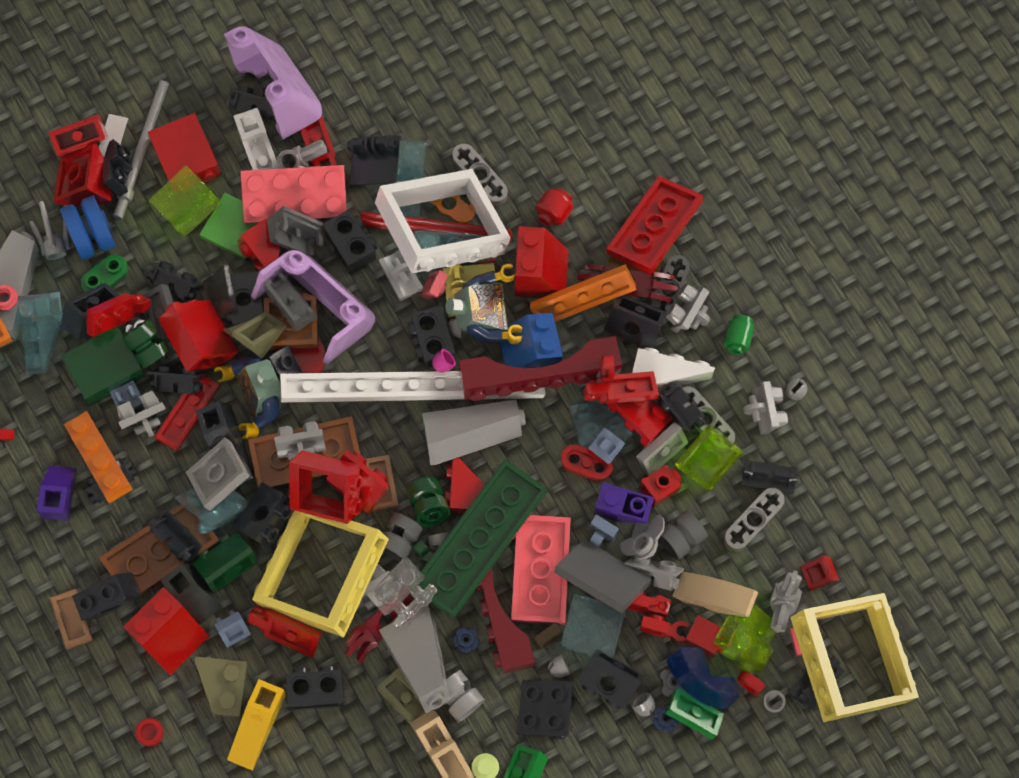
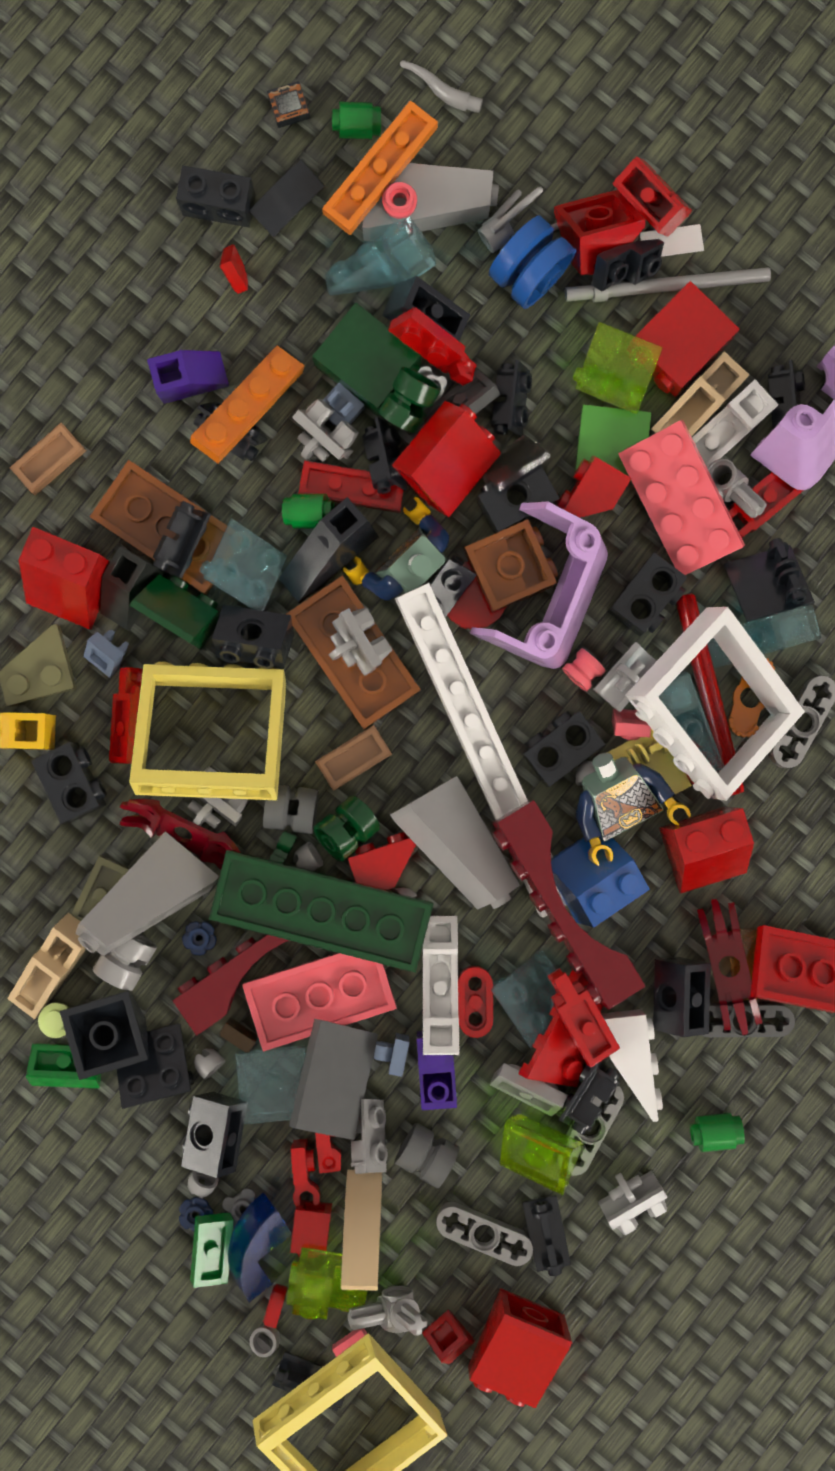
camera: 70 degrees right, 15 degrees up
black brick [72,572,142,621] -> none
green plate [81,255,129,293] -> none
light grey plate [186,438,250,511] -> none
olive slope [223,311,286,359] -> none
dark grey hinge [264,272,318,333] -> none
dark grey hinge [267,206,323,257] -> none
red window [289,450,362,524] -> none
red slope [326,450,389,516] -> none
clear plate [367,558,437,629] -> none
dark pink hinge [432,349,456,373] -> none
orange plate [530,264,636,322] -> none
red head [535,188,574,227] -> none
sand blue tile [587,426,625,464] -> none
red tile [600,355,614,382] -> none
light grey plate [620,514,665,560] -> none
red brick [638,465,682,508] -> none
light grey hips [666,284,710,333] -> none
light grey hinge [786,378,808,400] -> none
none -> black slope [60,990,149,1080]
none -> green brick [282,493,335,529]
none -> white slope [423,916,459,1055]
none -> red slope [468,1288,572,1408]
none -> coral wheel [562,648,606,692]
none -> tan slope [651,351,749,437]

